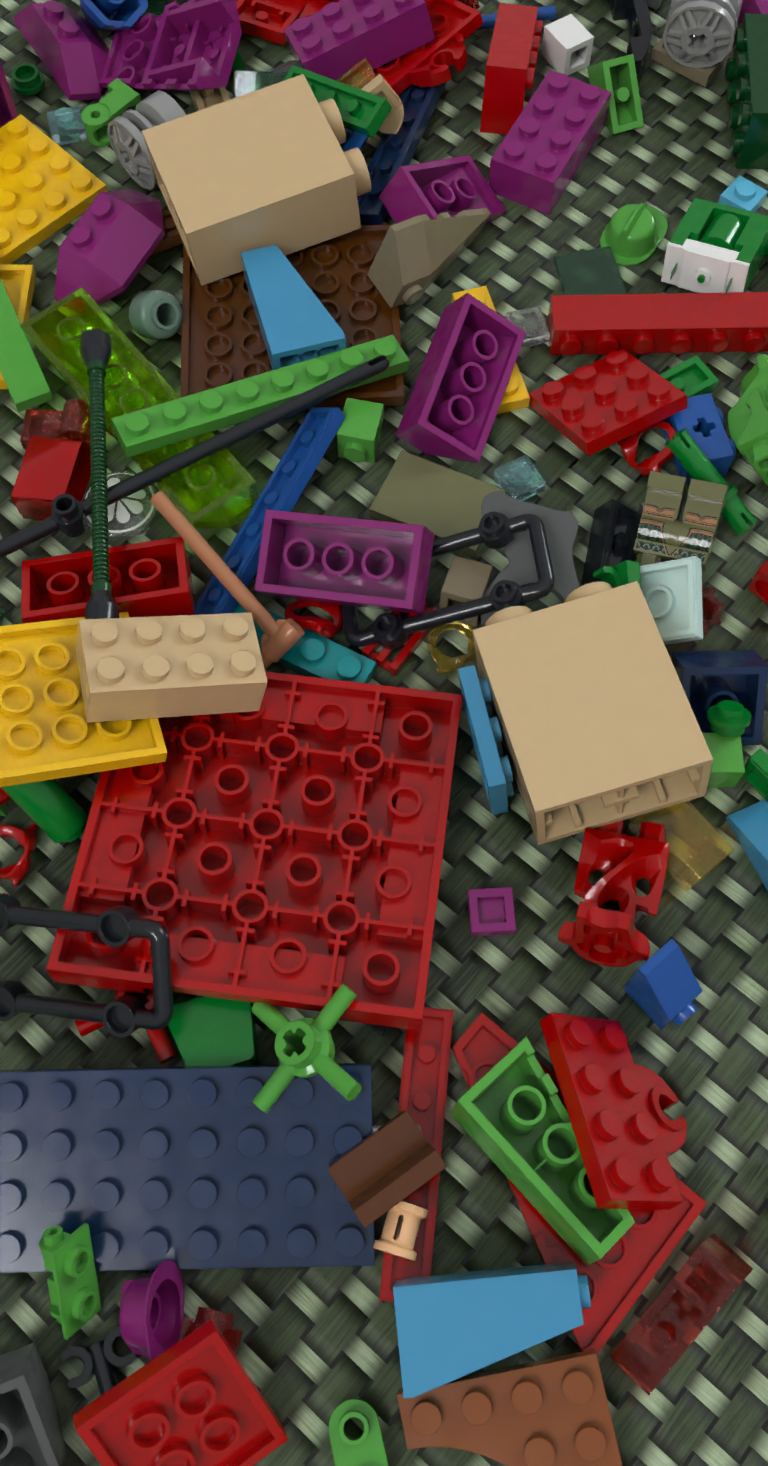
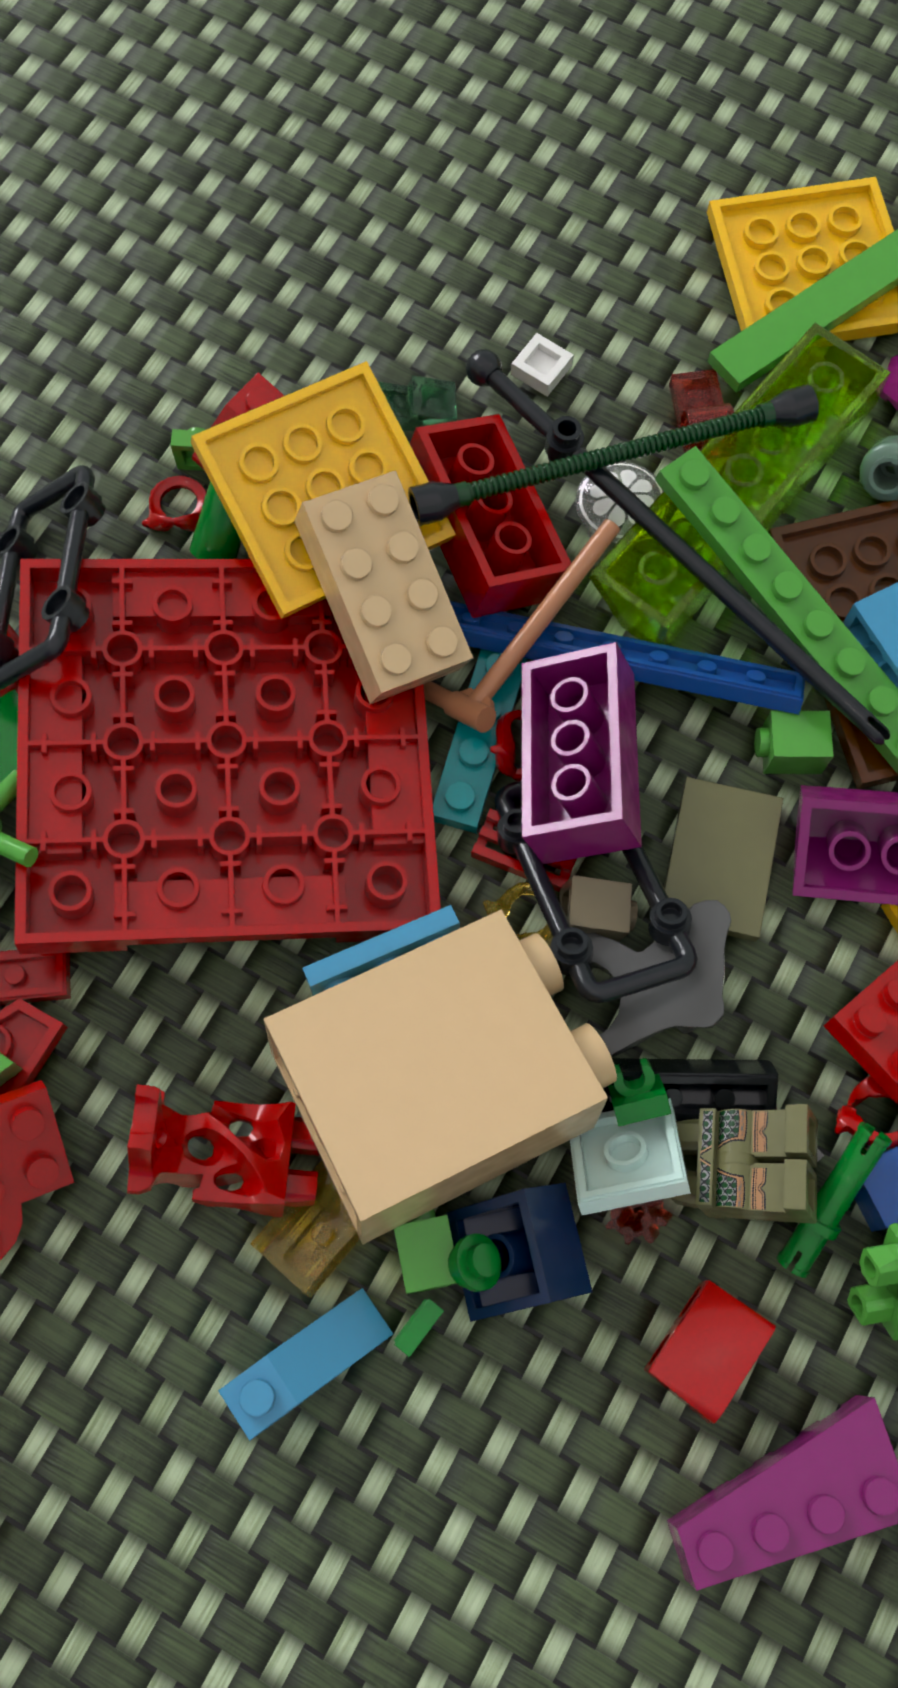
camera: 75 degrees right, 5 degrees up
red piece [11,435,91,520] -> none
magenta plate [467,887,516,937] -> none
clear light blue plate [492,454,546,501] -> none
blue slope [623,939,702,1030] -> none

